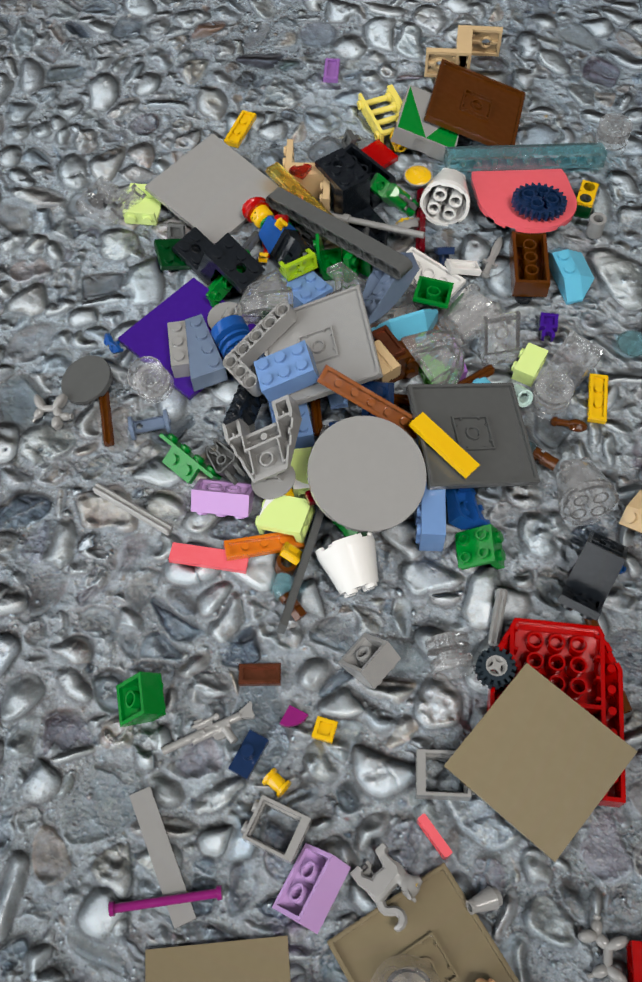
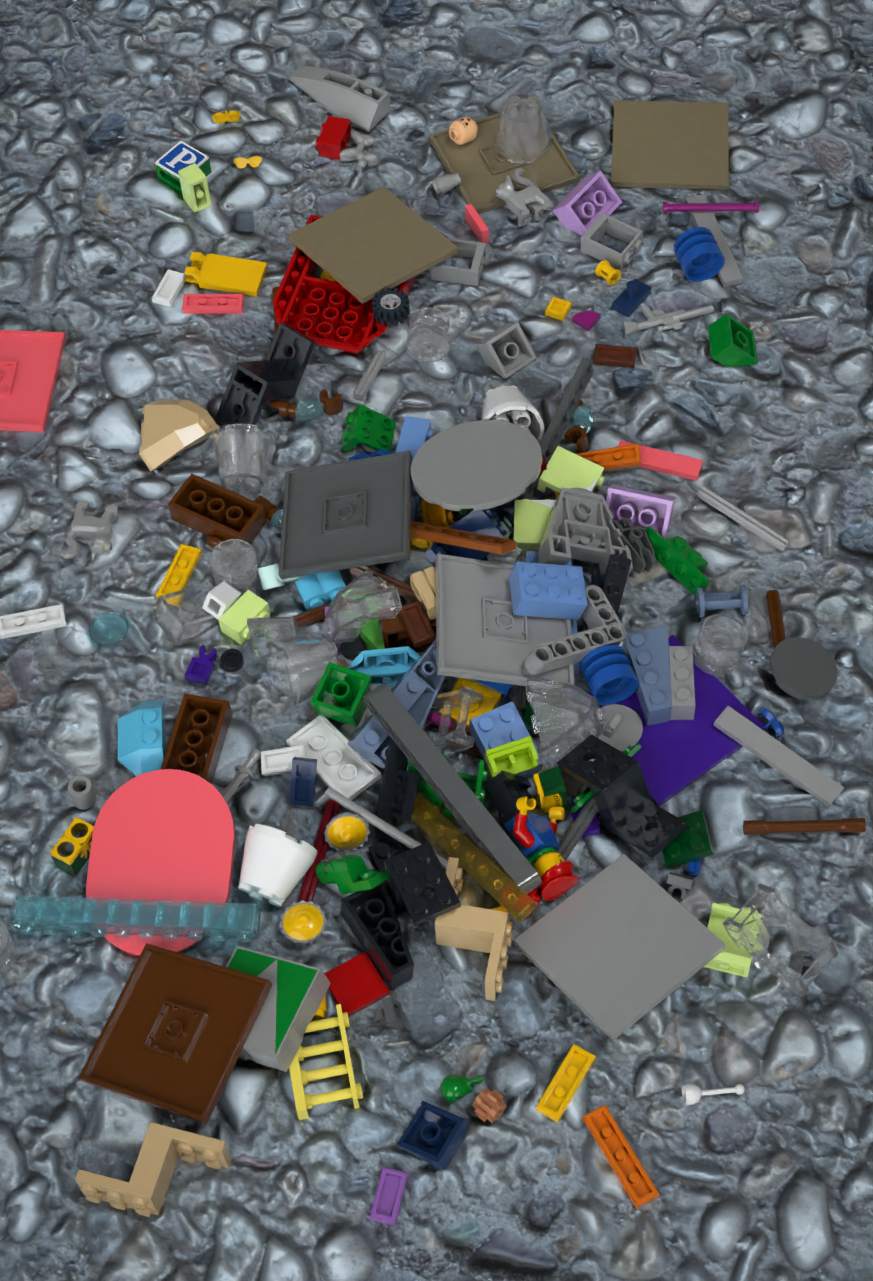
camera: 170 degrees left, 5 degrees down
light grey piece [31,393,74,431] -> none
yellow tile [280,542,302,566] -> none
clear red tile [289,164,312,180] -> none
yellow tile [409,412,480,479] -> none
dark blue gear [511,182,567,222] -> none
none -> reddish brown brick [168,473,267,552]
none -> white brick [202,581,241,619]
none -> black tile [221,649,244,672]
none -> reddish brown piece [269,389,343,421]
none -> dark blue slope [396,1101,468,1169]
none -> green piece [440,1075,484,1104]
none -> nougat gear [472,1088,507,1123]
none -> dark green piece [533,766,568,815]
none -> orange tile [583,1105,659,1209]
none -> blue wheel [673,227,725,282]
none -> white hinge [681,1084,745,1106]
none -> light grey tile [714,706,844,808]
none -> reddish brown piece [743,818,866,835]

